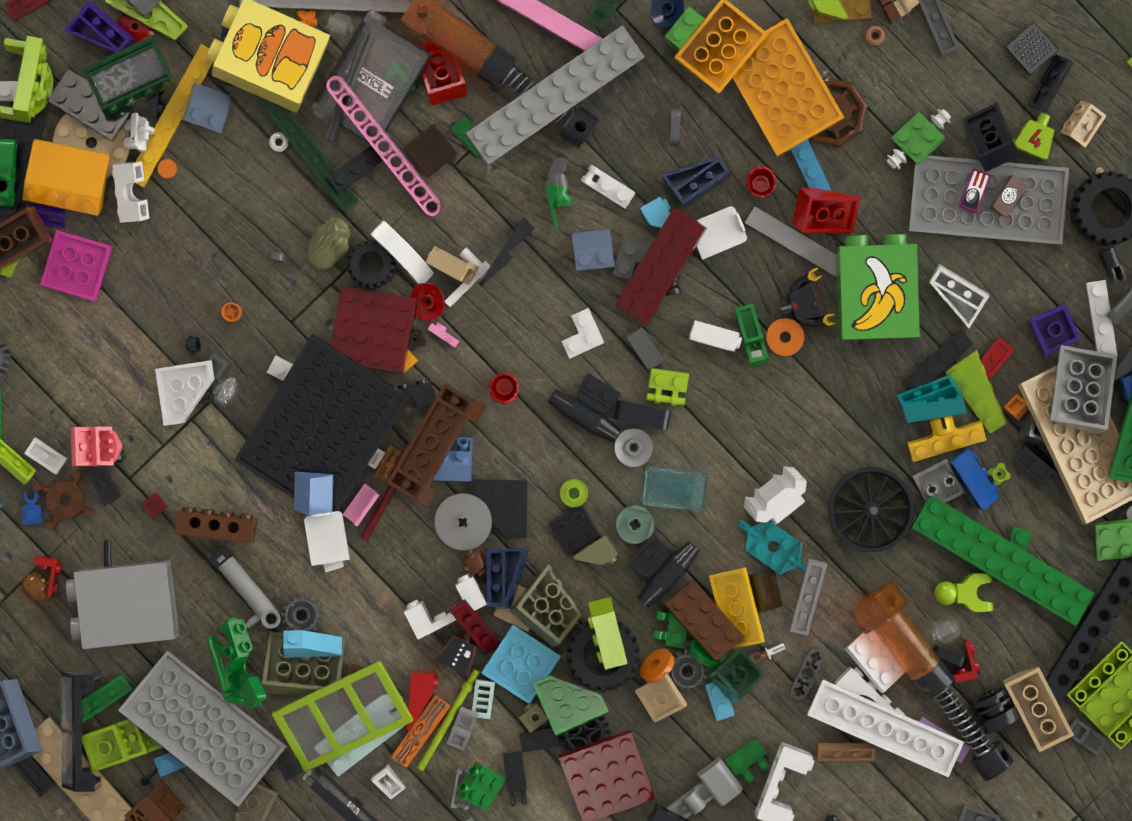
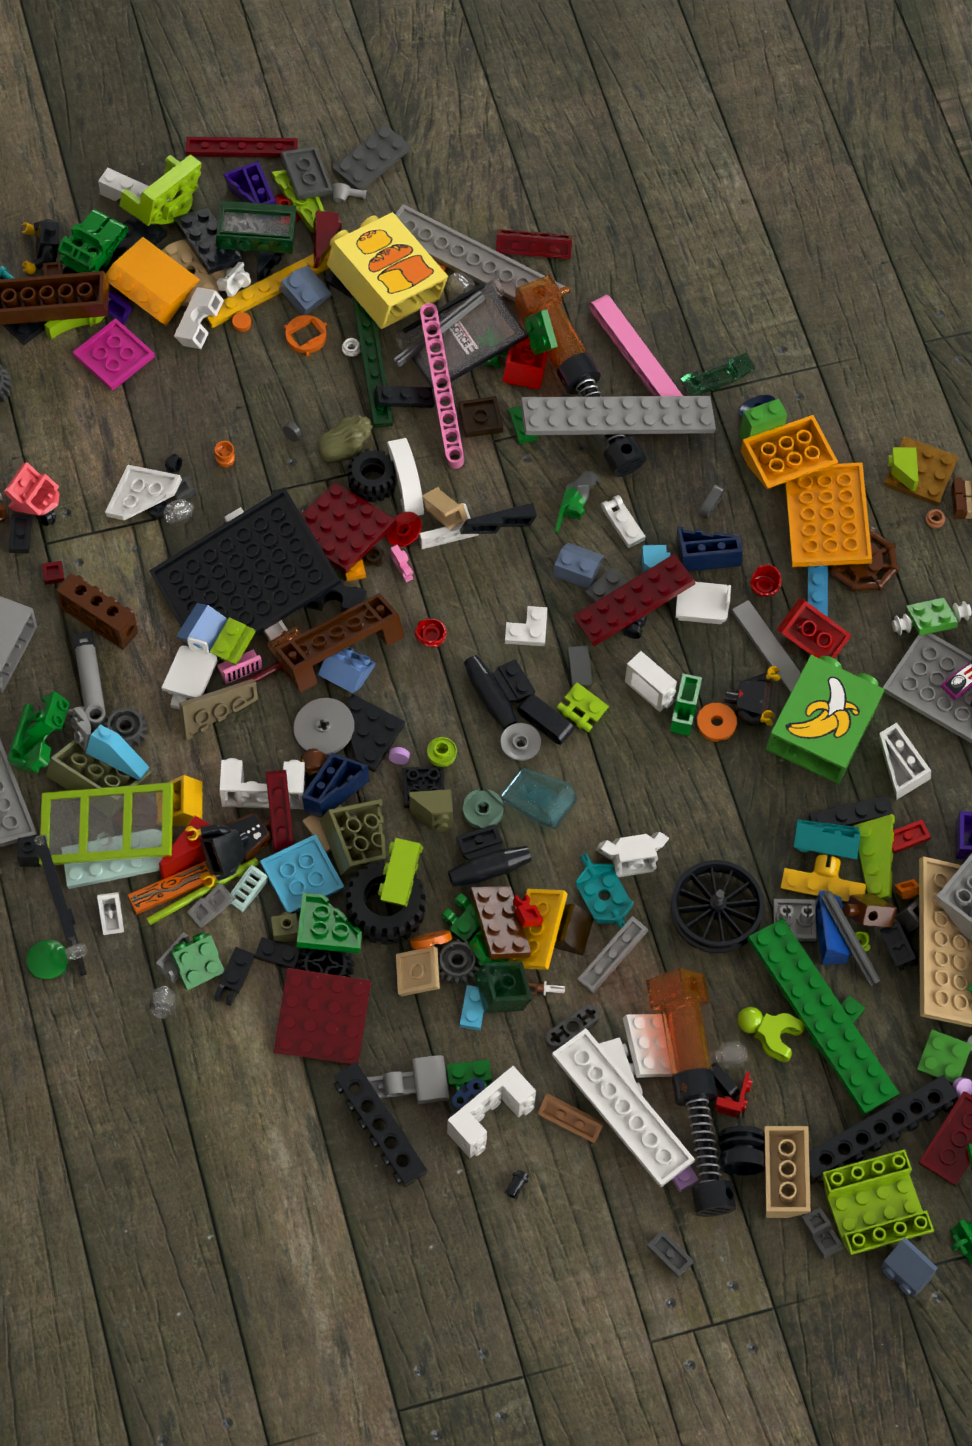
camera: 25 degrees right, 25 degrees down
none -> light grey slope [71,707,91,751]
none -> yellow slope [156,775,203,826]
none -> dark tan wing [179,679,258,741]
none -> black torso [185,824,249,887]
none -> lime plate [210,617,256,665]
none -> orange piece [283,315,327,357]
none -> dark red slope [313,211,342,268]
none -> lavender tile [389,747,410,765]
none -> dark blue piece [451,1078,485,1110]
none -> red plate [512,895,544,927]
none -> green plate [524,309,558,356]
none -> dark grey axle [821,891,880,986]
none -> reddish brown torso [842,894,897,927]

